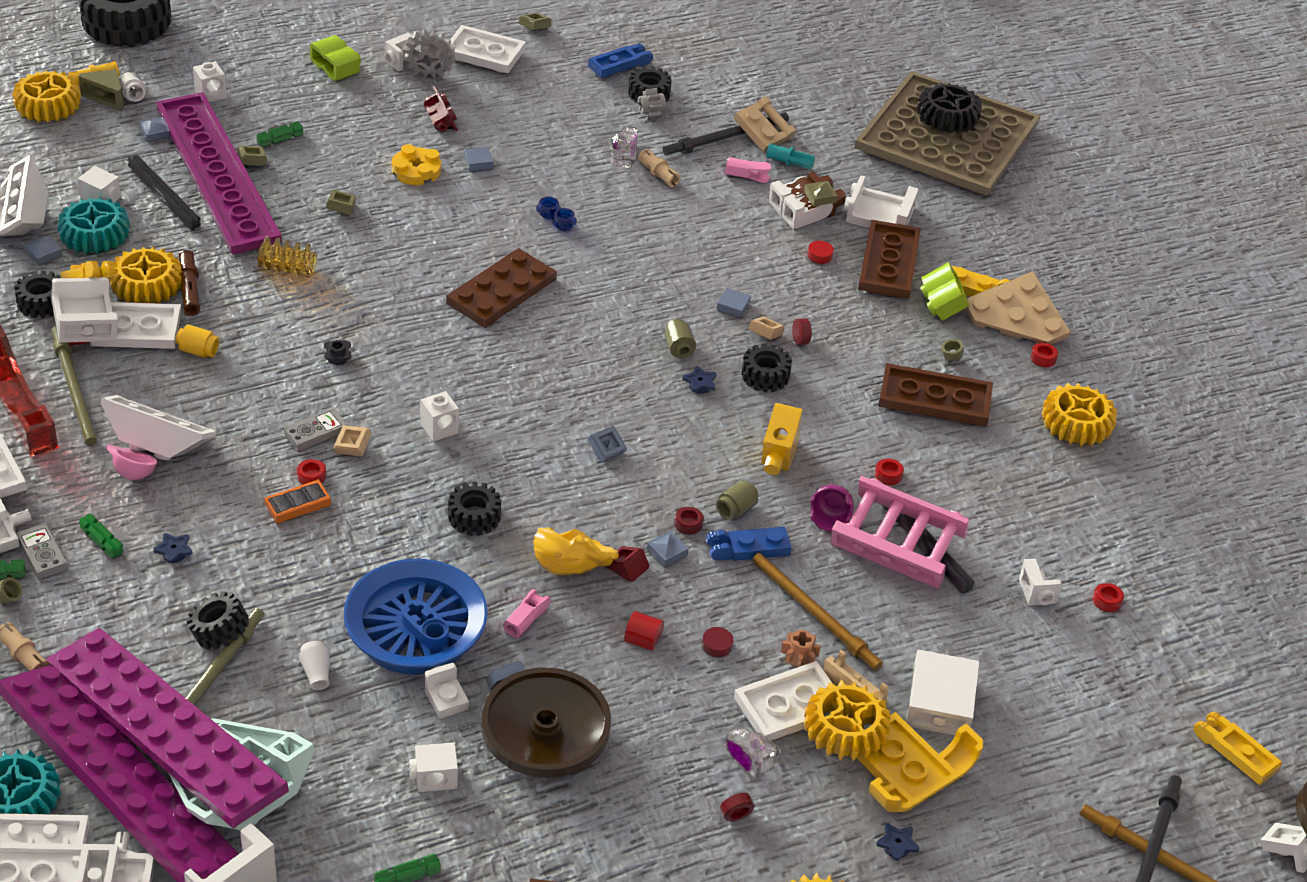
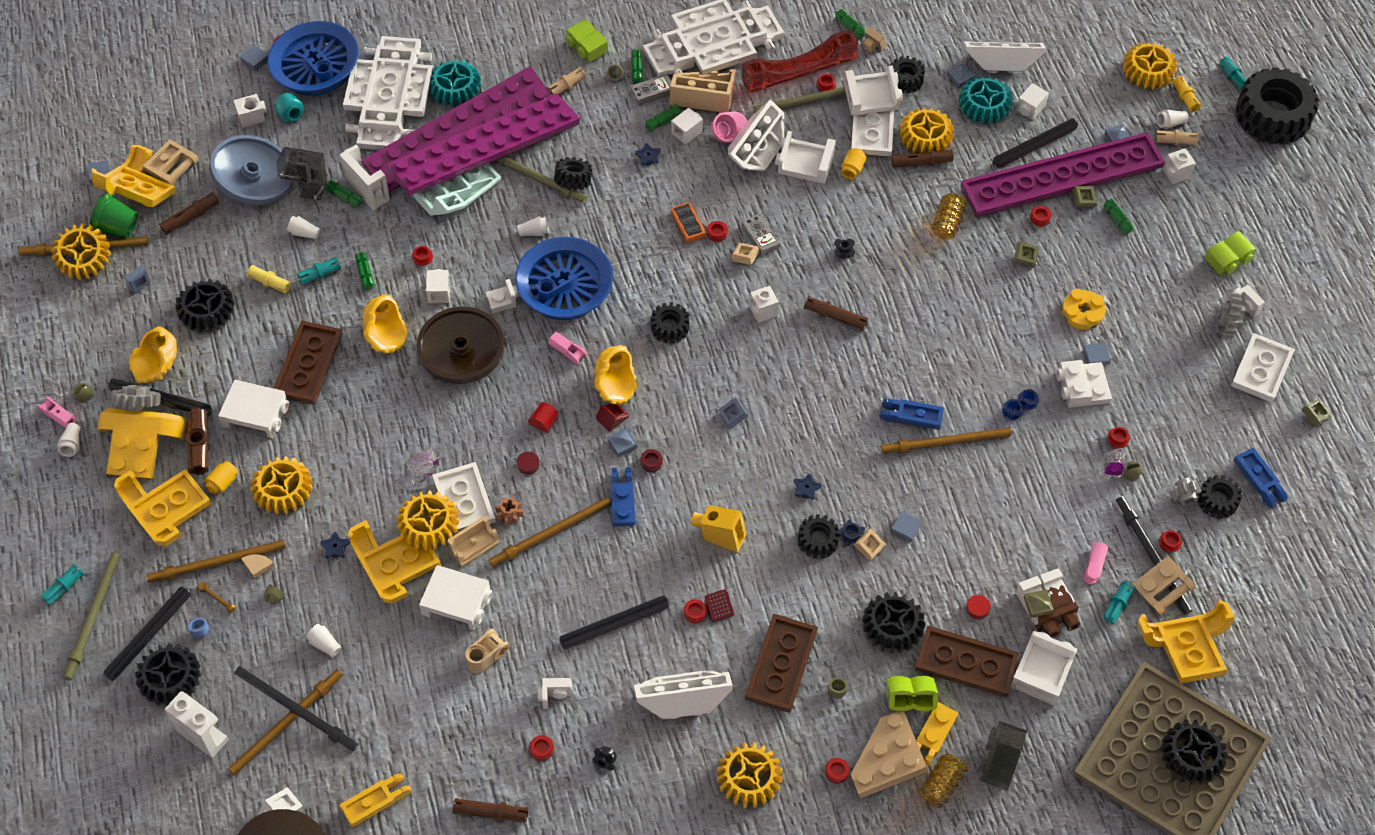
camera: 100 degrees right, 15 degrees up
yellow hinge [61,261,115,278] -> none
olive slope [78,69,124,111] -> none
dark red hinge [423,86,458,132] -> none
reddish brown plate [446,248,557,328] -> none
sand blue tile [486,661,525,689] -> none
tan pin [638,149,681,188] -> none
olive brick [664,319,696,358] -> none
olive brick [716,480,758,520] -> none
dark red tile [720,793,755,822] -> none
dark red tile [792,318,812,345] -> none
magenta hair [810,484,854,532] -> none
bright pink fence [831,476,969,589] -> none
none -> white cone [306,624,342,658]
none -> yellow piece [362,294,407,354]
none -> red plate [412,246,433,266]
none -> reddish brown pin [453,798,528,823]
none -> tan piece [465,629,510,674]
none -> black plate [593,746,617,771]
none -> white wedge [634,671,733,719]
none -> tan wedge [670,69,736,112]
none -> white brick [671,108,703,145]
none -> dark red slope [704,589,734,623]
none -> white panel [775,131,836,184]
none -> reddish brown pin [804,296,868,331]
none -> red plate [816,74,836,92]
none -> dark blue plate [838,520,865,547]
none -> black gear [862,591,926,654]
none -> blue hinge [880,398,944,430]
none -> pearl gold bar [880,427,1012,454]
none -> clear yellow piece [919,753,969,808]
none -> clear smoke brick [978,721,1027,791]
none -> red tile [1030,206,1052,227]
none -> white plate [1056,360,1112,408]
none -> red plate [1107,427,1130,448]
none -> yellow piece [1138,600,1235,684]
none -> tan pin [1155,130,1198,146]
none -> red plate [1159,530,1182,553]
none -> teal axle [1218,56,1246,90]

